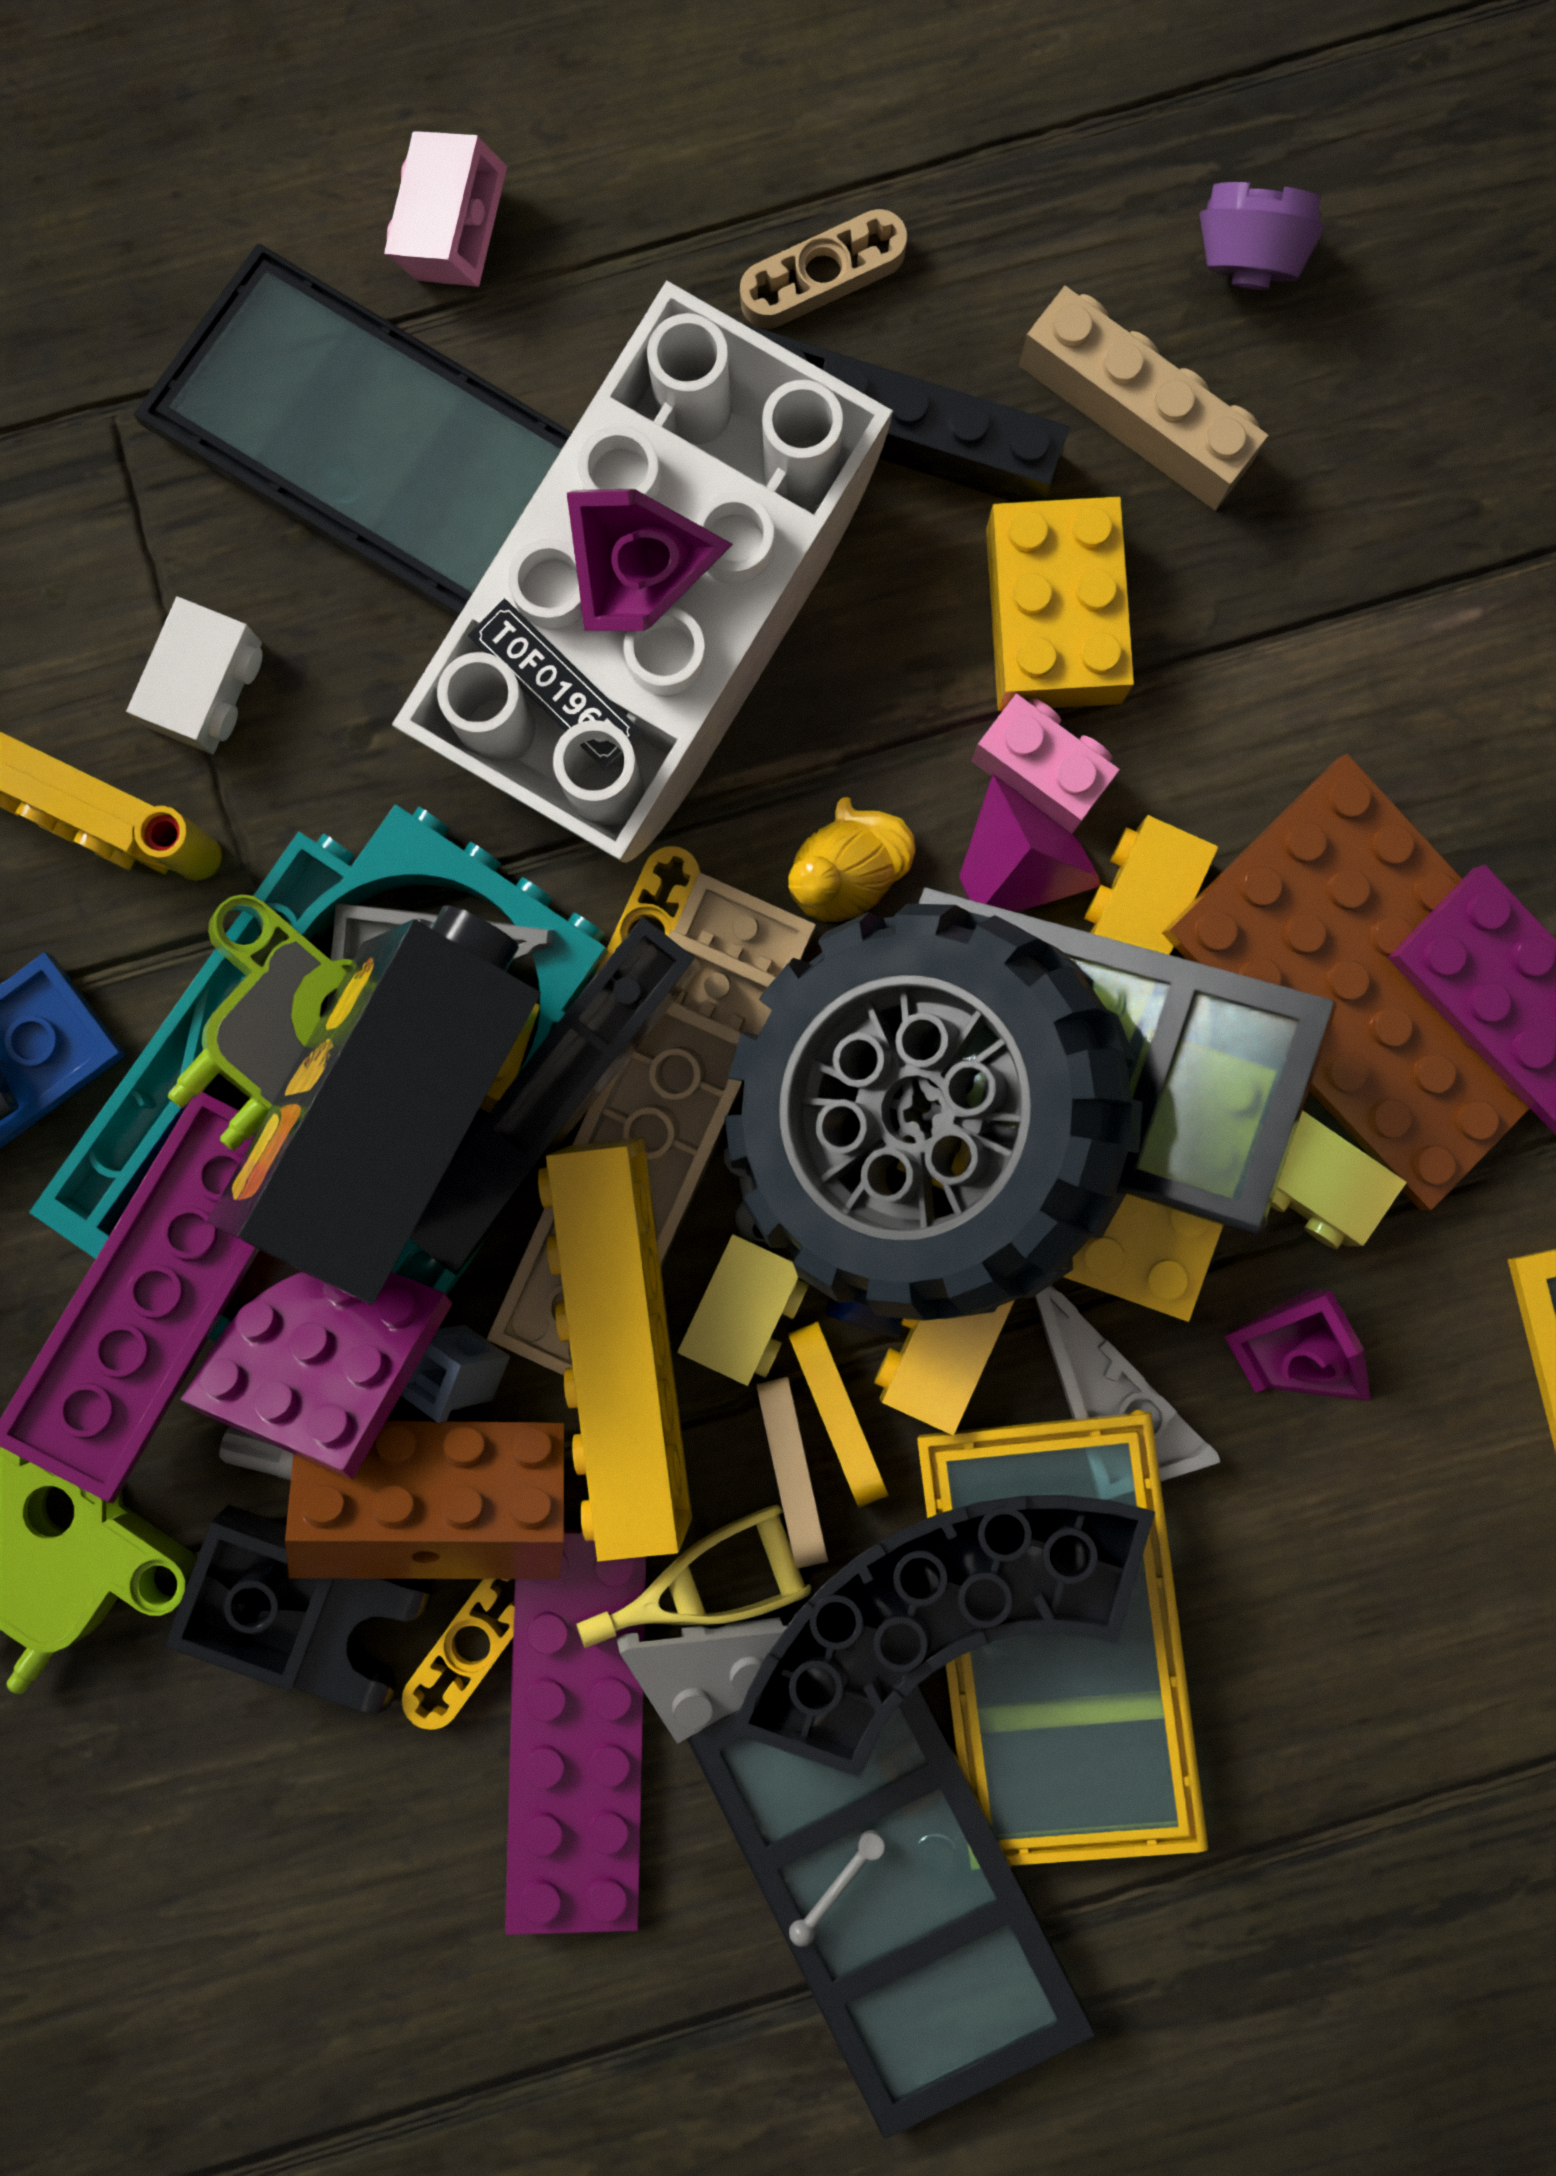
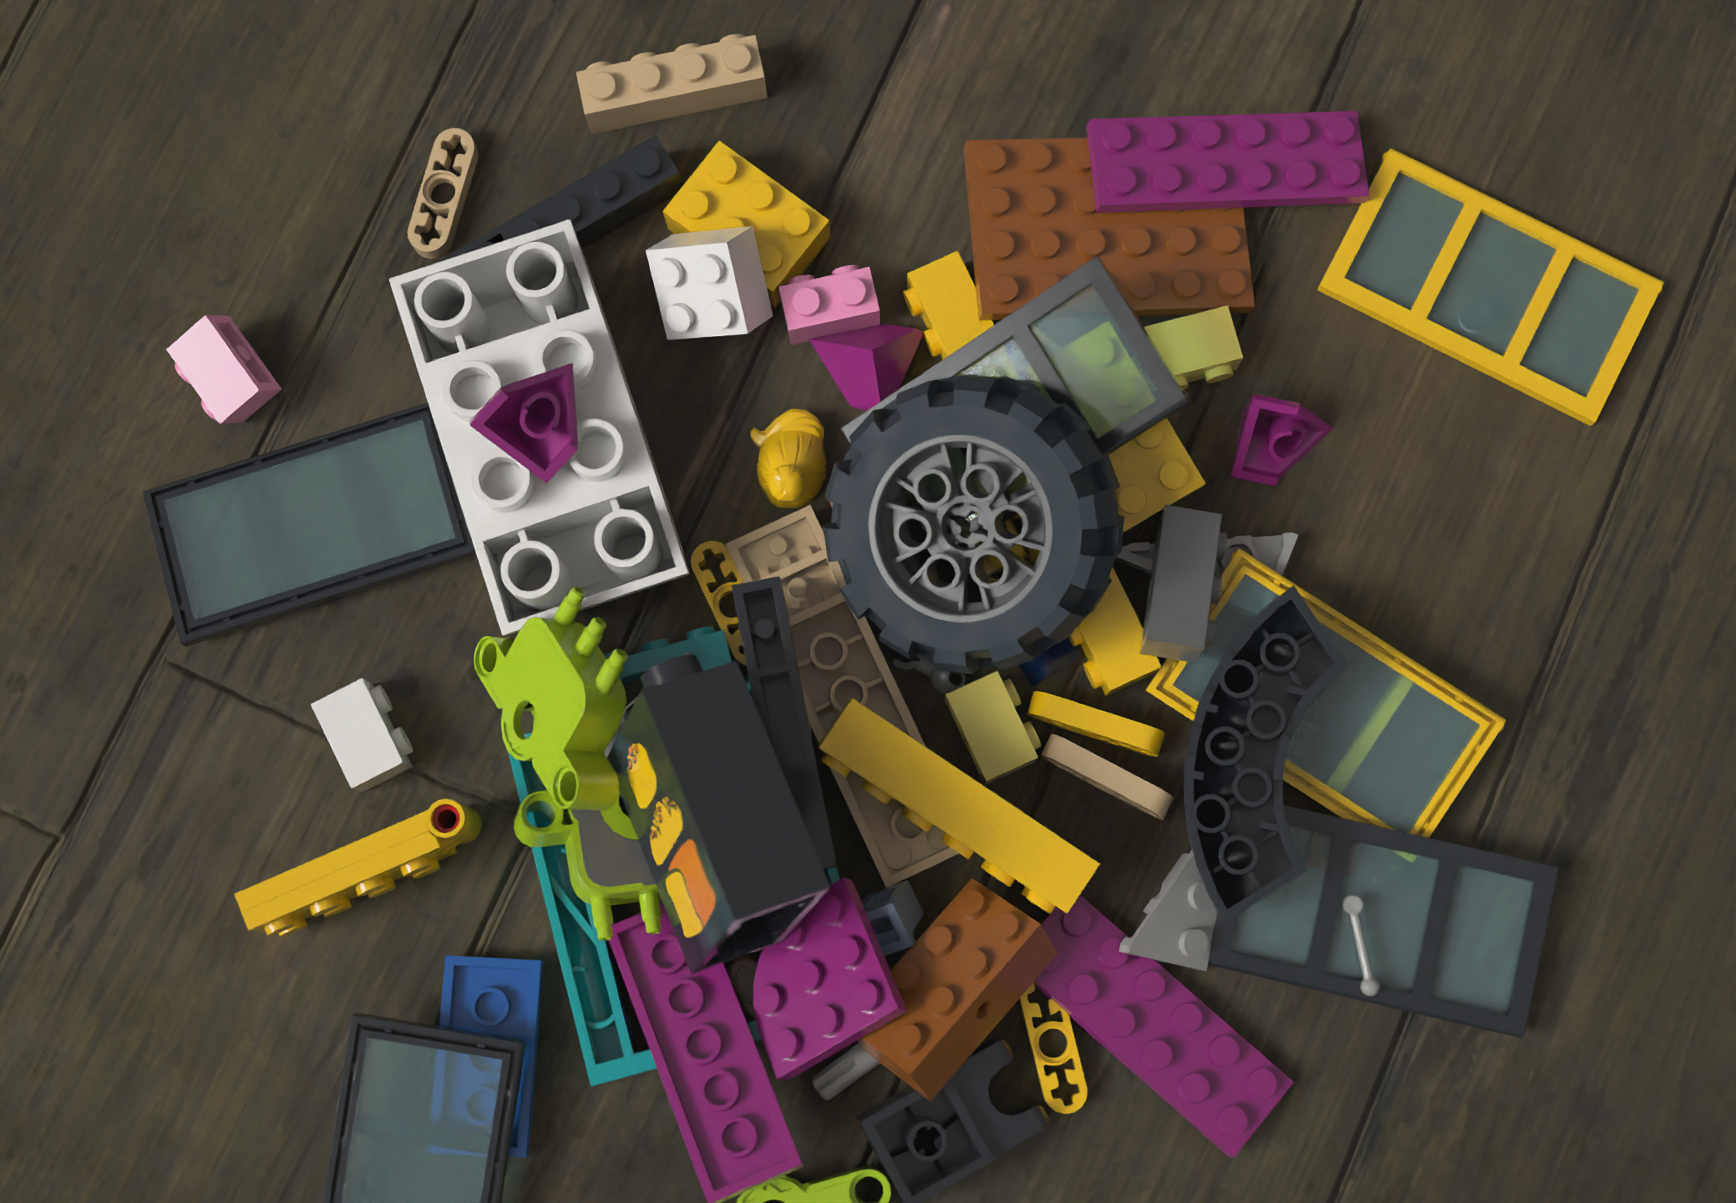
camera: 50 degrees left, 5 degrees down
black sticker [467,598,641,769] -> none
light yellow piece [576,1505,811,1649] -> none
none -> lime piece [474,586,628,810]
none -> white brick [646,226,773,340]
none -> dark grey brick [1140,505,1227,663]

